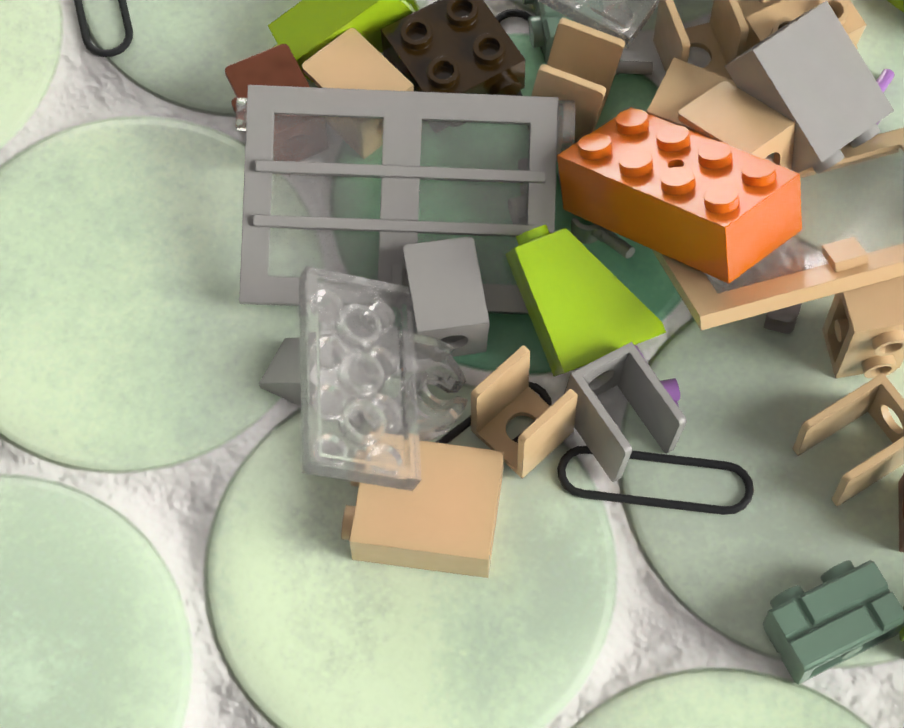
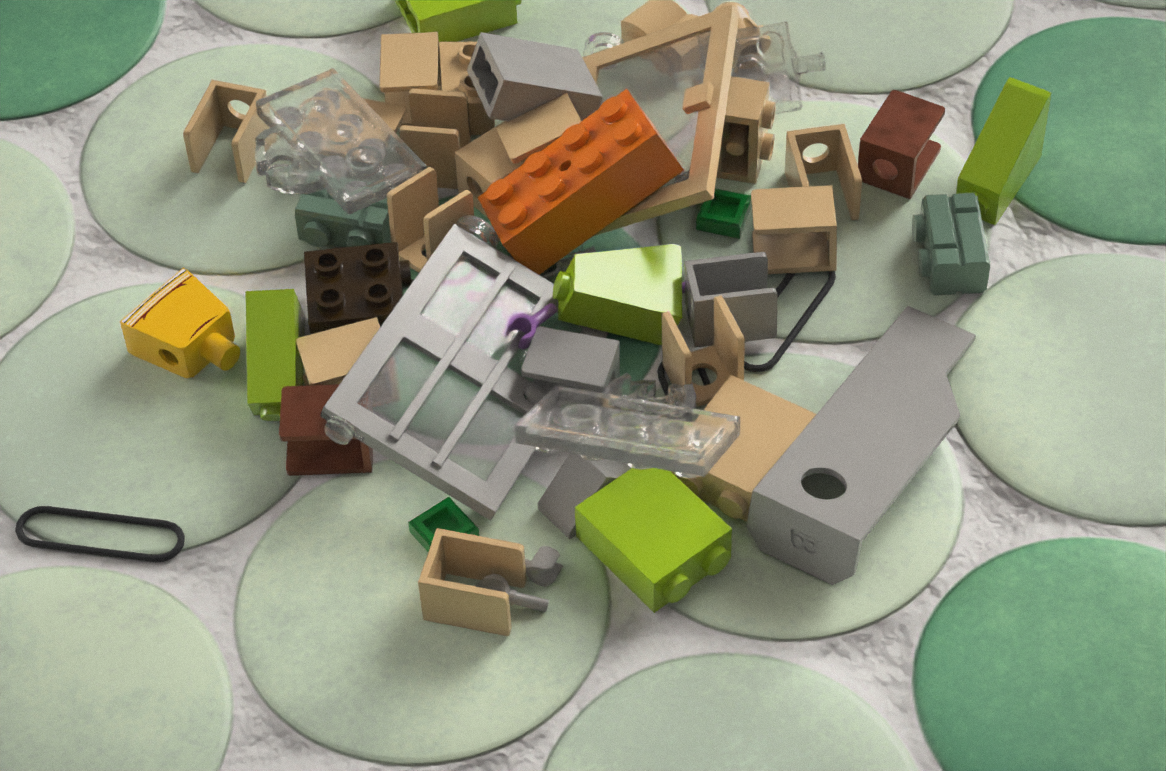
camera: 65 degrees left, 15 degrees down
none -> green tile [408,497,479,552]
none -> tan piece [418,528,527,636]
none -> light grey hand [476,574,549,612]
none -> medium lavender hand [504,303,557,350]
none -> light grey hand [525,546,563,586]
none -> lime brick [575,454,732,613]
none -> green tile [696,188,752,239]
none -> light grey piece [747,306,976,585]
none -> tan piece [751,185,837,274]

